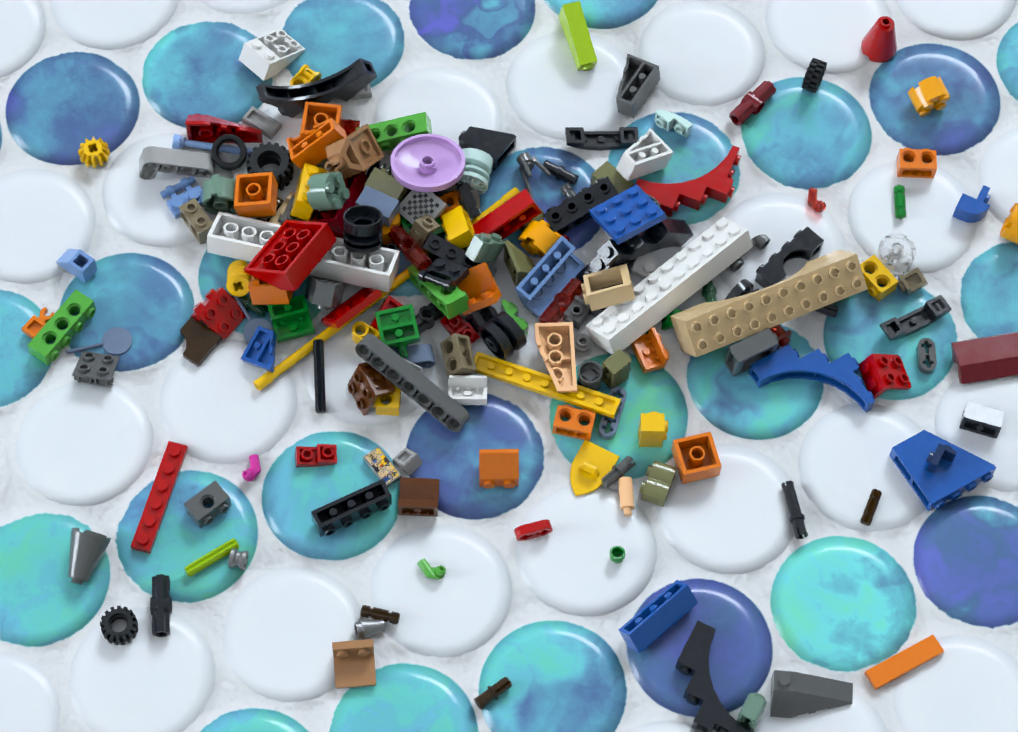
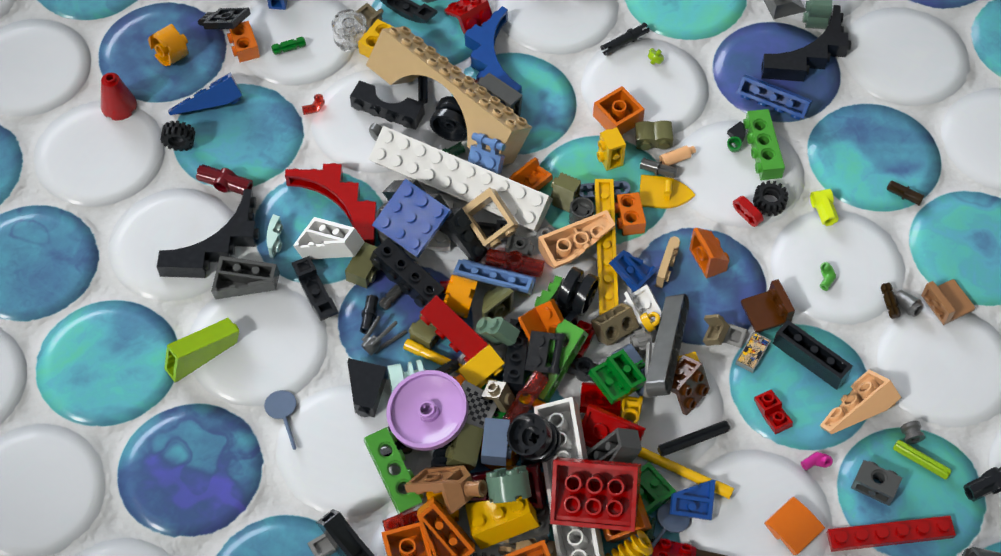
camera: 110 degrees left, 5 degrees down
none -> black arch [157,189,260,278]
none -> blue wedge [168,72,242,115]
none -> black piece [198,7,251,29]
none -> sand blue piece [264,390,297,450]
none -> medium blue plate [468,133,506,174]
none -> blue wing [609,250,658,292]
none -> light grey gear [630,329,653,355]
none -> yellow tile [640,312,660,332]
none -> lime piece [648,48,664,65]
none -> tan hinge [655,236,680,288]
none -> dark tan bracket [703,314,730,346]
none -> black tile [727,121,746,142]
none -> bright green brick [743,109,785,180]
none -> black tyre [753,180,788,216]
none -> orange slope [764,497,825,555]
none -> neon yellow piece [810,189,839,226]
none -> light nougat wedge [820,370,902,434]

